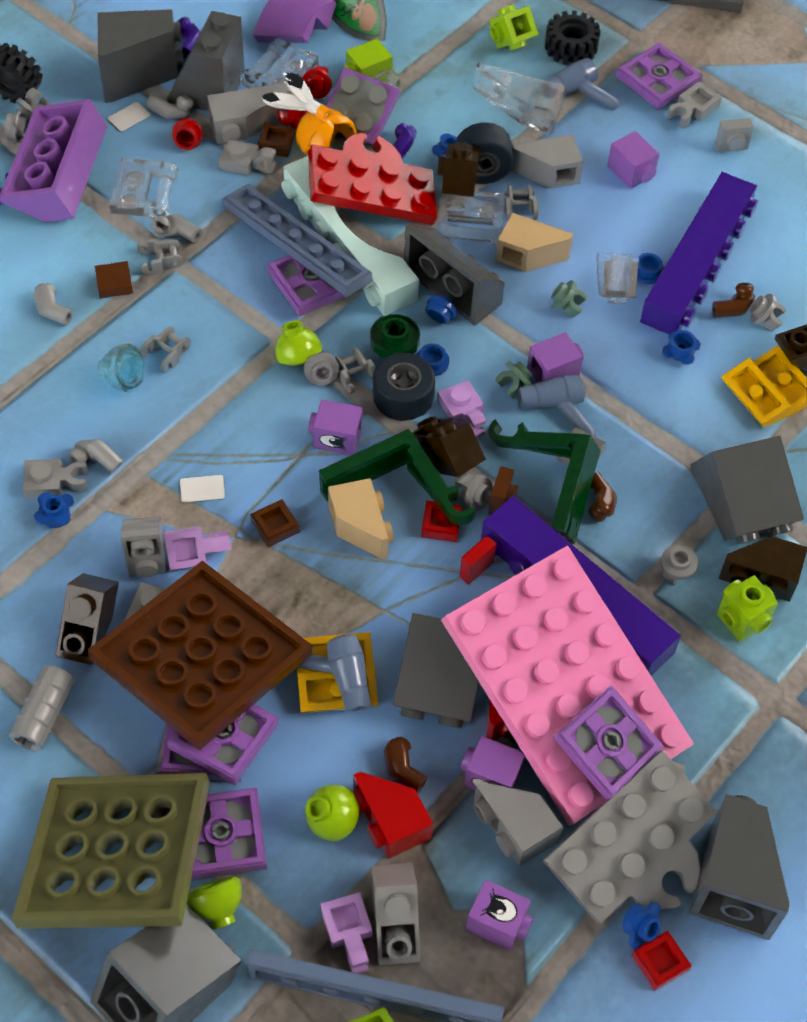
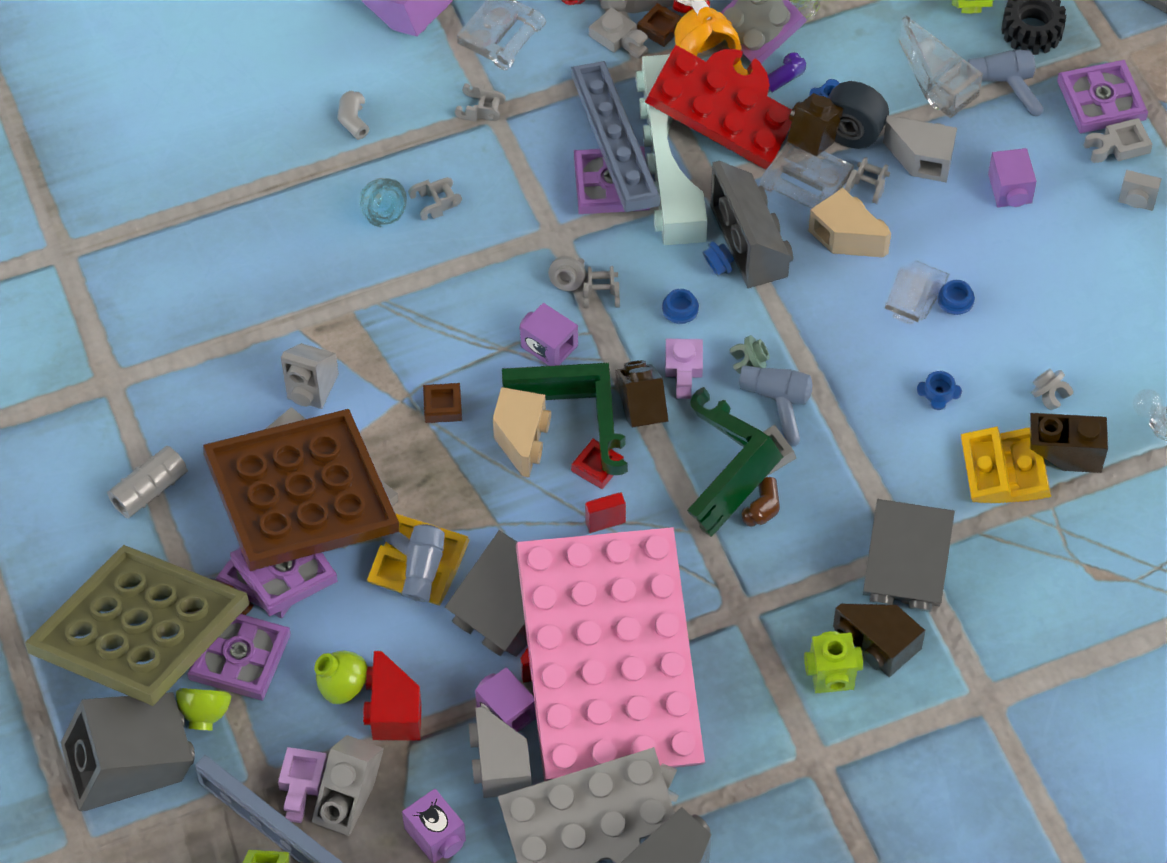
camera: 30 degrees right, 0 degrees up
light grey plate [23,459,88,498] -> none
blue plate [34,492,74,528] -> none
slope [56,573,119,665] -> none
light grey arm [69,439,124,473] -> none
reddish brown tile [95,261,133,298] -> none
light grey arm [152,214,203,243] -> none
lavender plate [164,526,231,571] -> none
white sticker [180,475,225,502] -> none
lime brick [275,320,322,366] -> none
dark green plate [370,314,420,358] -> none
black wheel [372,353,435,421] -> none
reddish brown arm [384,737,428,794] -> none
light grey plate [455,473,493,511] -> none
dark purple brick [481,496,681,676] -> none
reddish brown plate [488,466,518,515] -> none
medium lavender brick [527,332,584,383] -> none
sand green plate [551,280,587,318] -> none
medium lavender piece [553,685,664,800] -> none
dark purple brick [640,172,758,334] -> none
light grey plate [660,545,698,585] -> none
reddish brown arm [712,282,755,318] -> none

